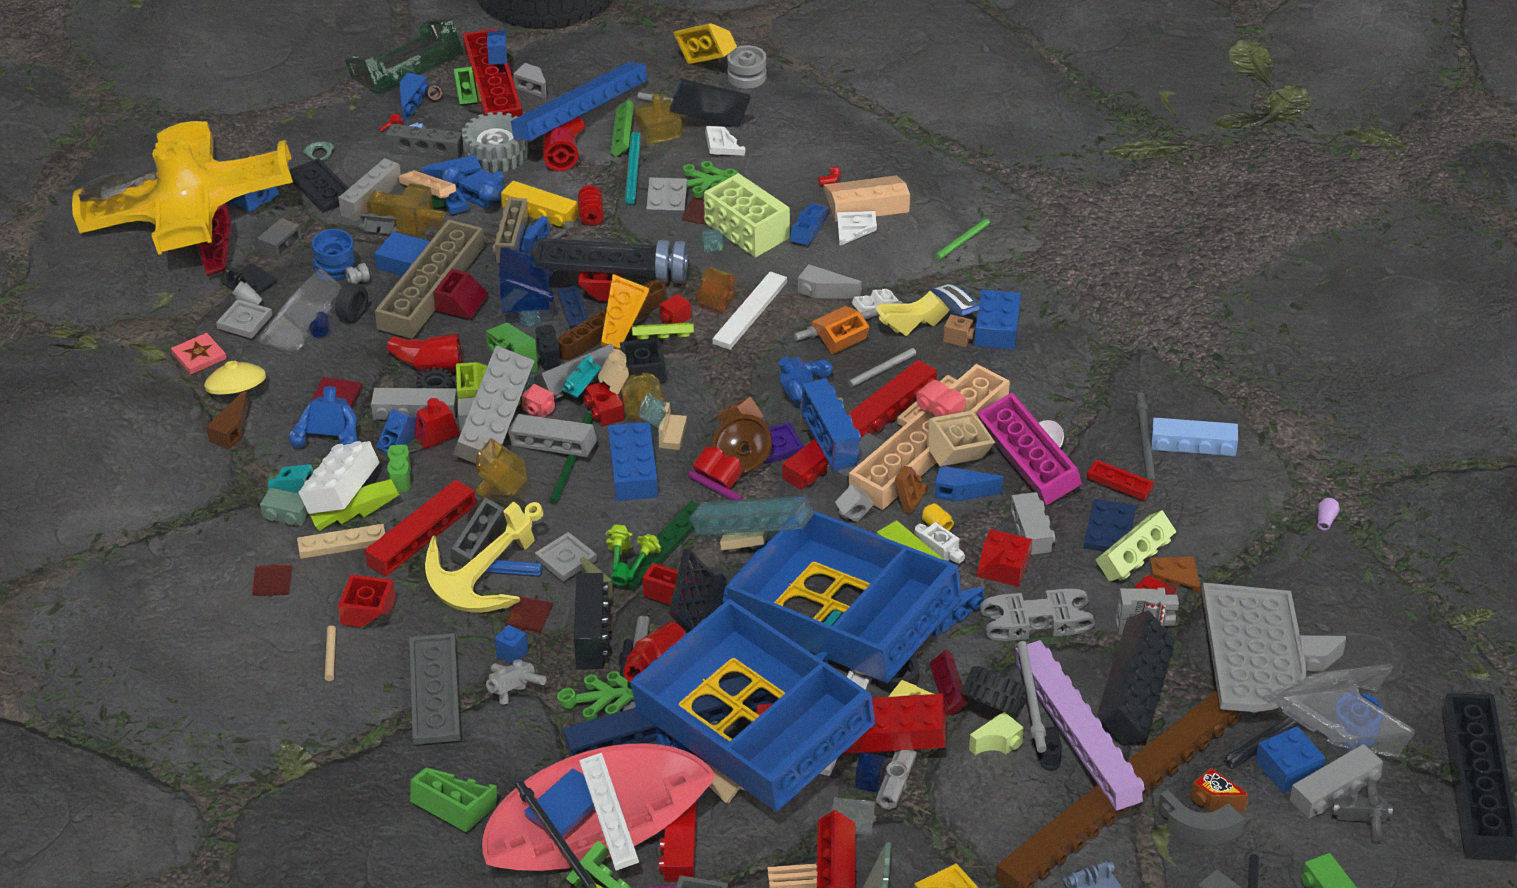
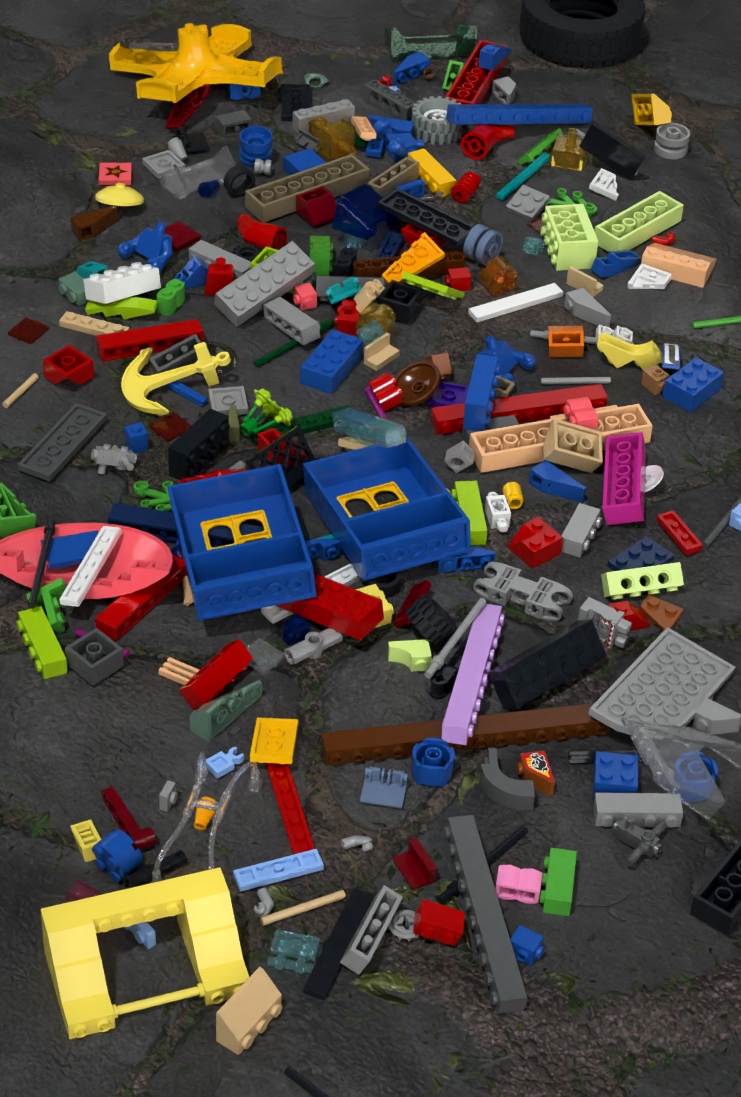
camera: 30 degrees right, 0 degrees up
clear yellow brick [475,438,527,498] -> none
dark orange wing [895,466,929,514] -> none
none -> blue brick [411,738,455,787]
none -> tan panel [566,267,603,297]
none -> yellowish green brick [595,191,684,252]

